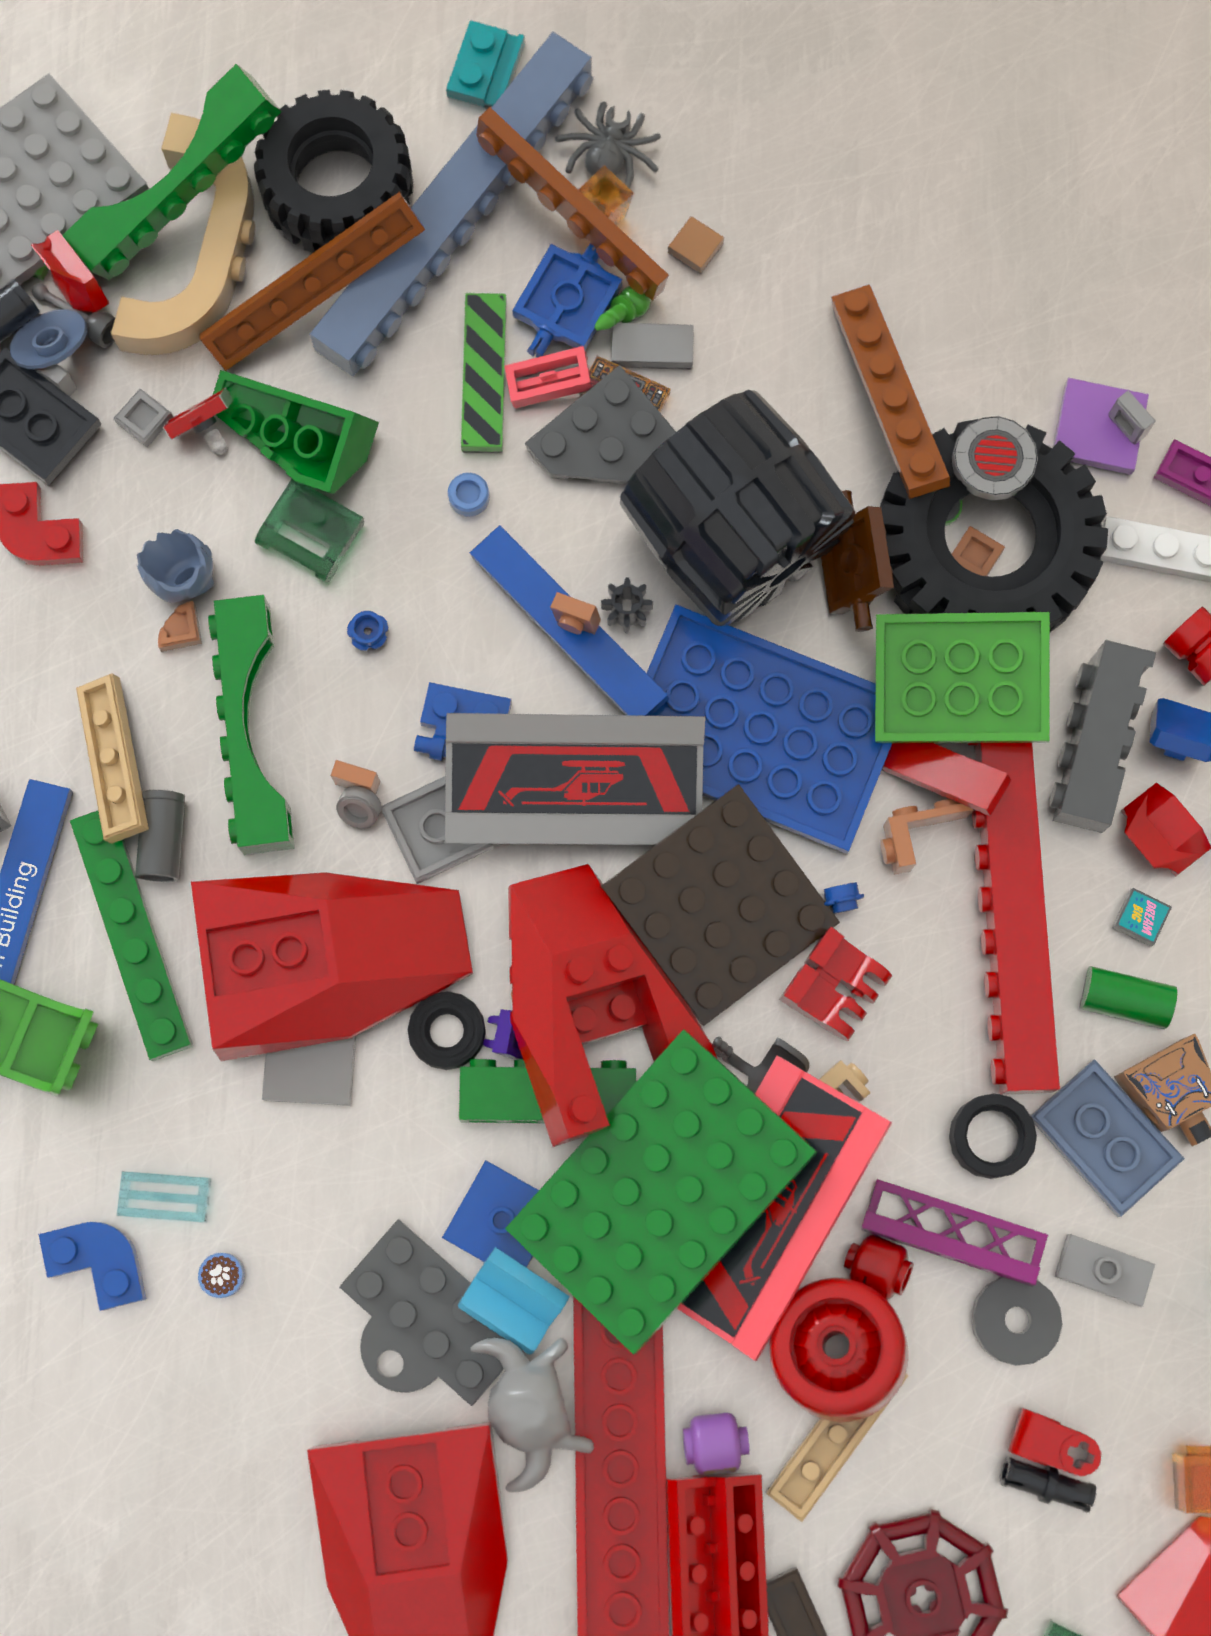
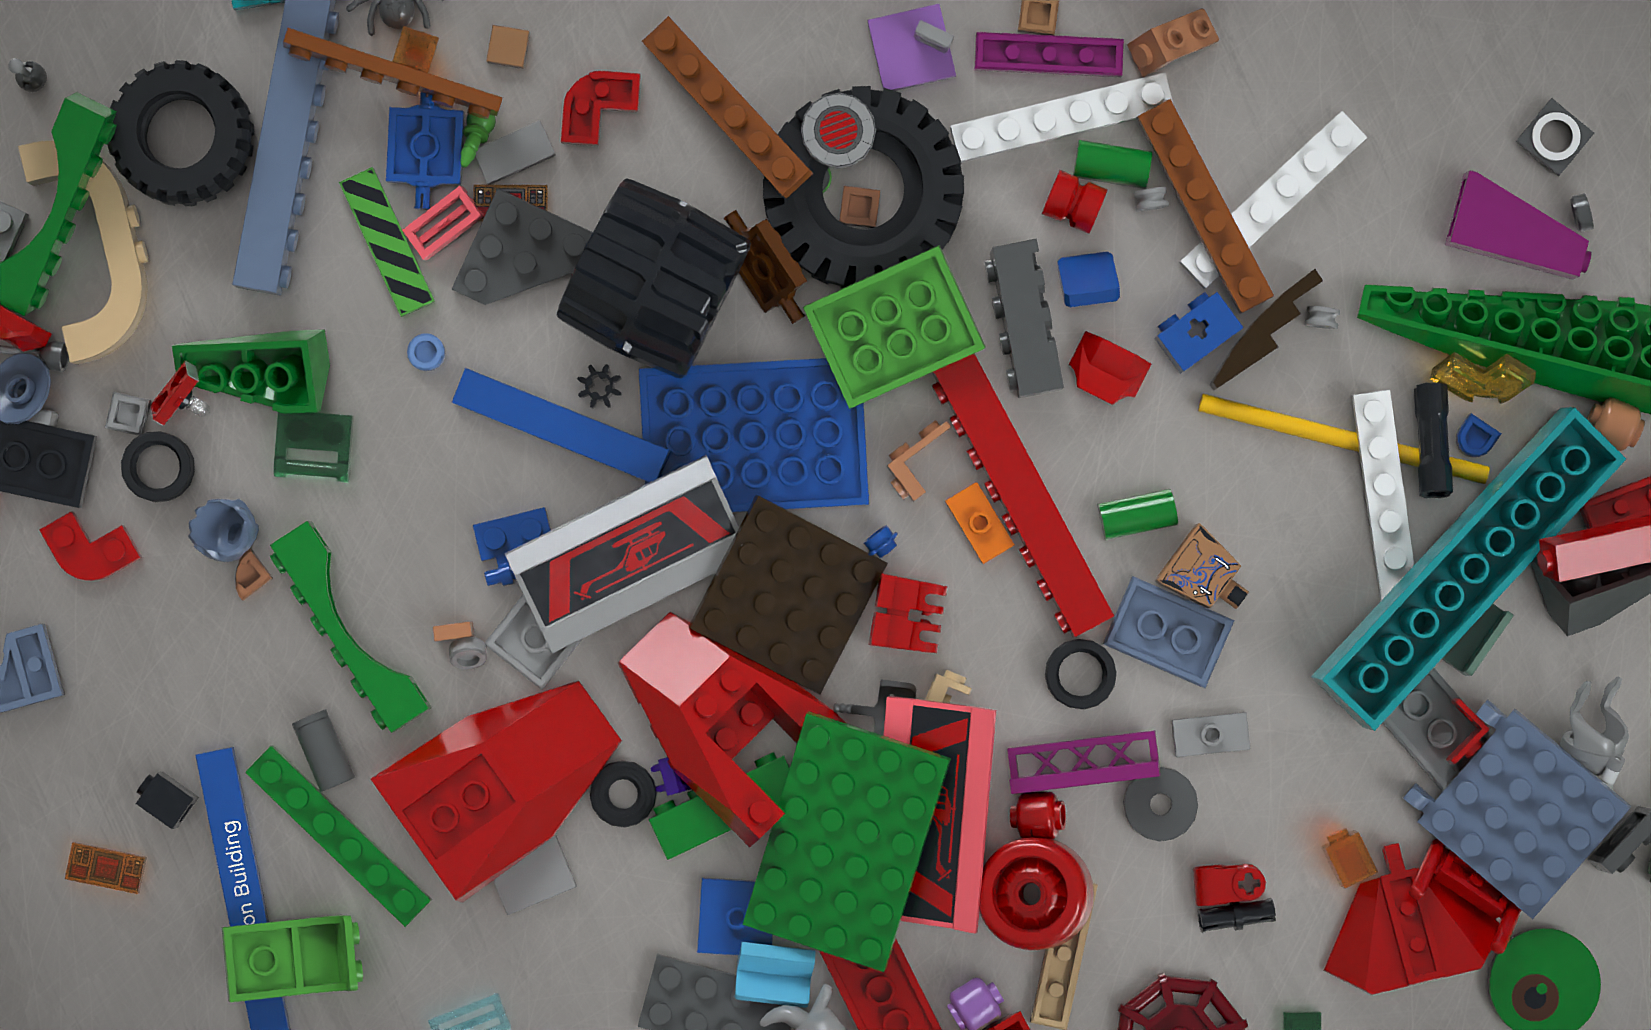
camera: 30 degrees left, 10 degrees up
tan tile [76,673,149,844] -> none
dark orange plate [199,192,425,371] -> none
blue plate [347,611,389,651] -> none
nougat plate [550,592,601,635] -> none
tile [882,743,1011,816] -> none
tile [1112,888,1172,947] -> none
none -> dark grey hinge [8,58,47,92]
none -> black tyre [121,431,195,502]
none -> red plate [561,71,641,146]
none -> orange plate [945,482,1015,564]

